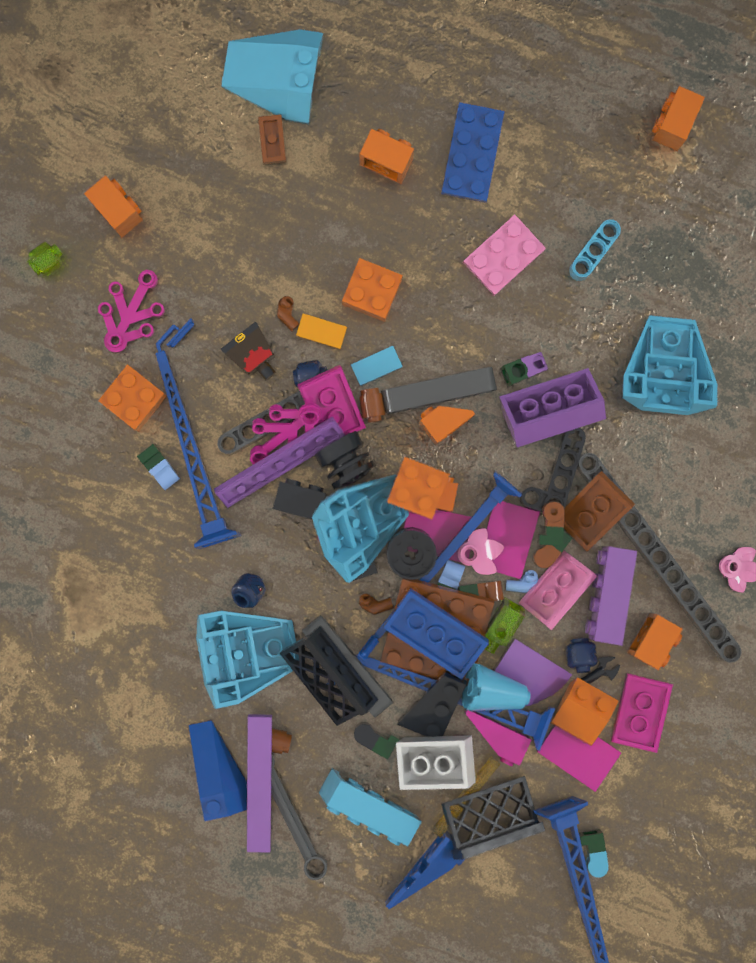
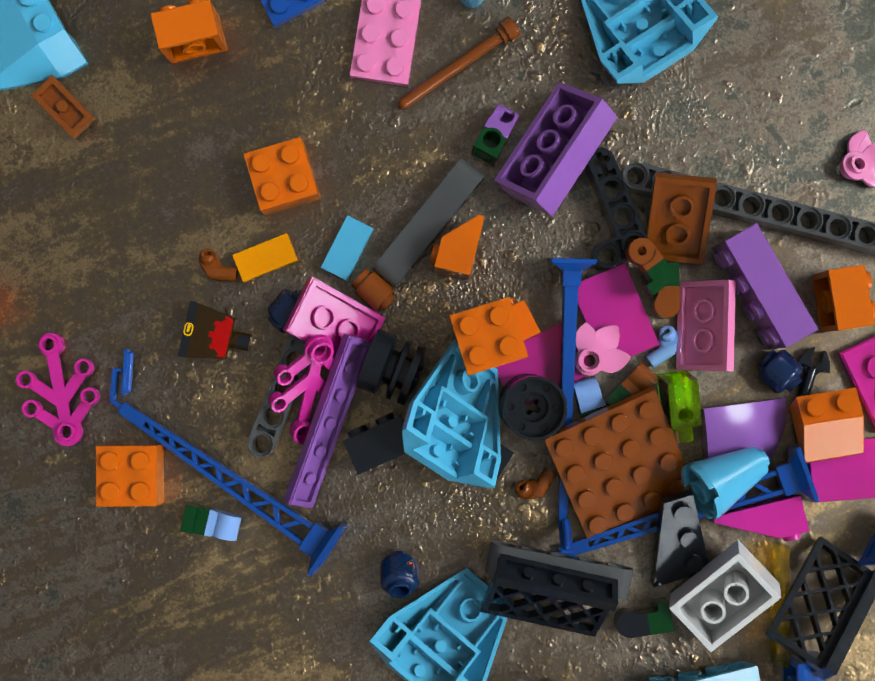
camera: 30 degrees left, 0 degrees up
blue plate [383,588,489,680] -> none
none -> dark orange piece [398,16,521,109]

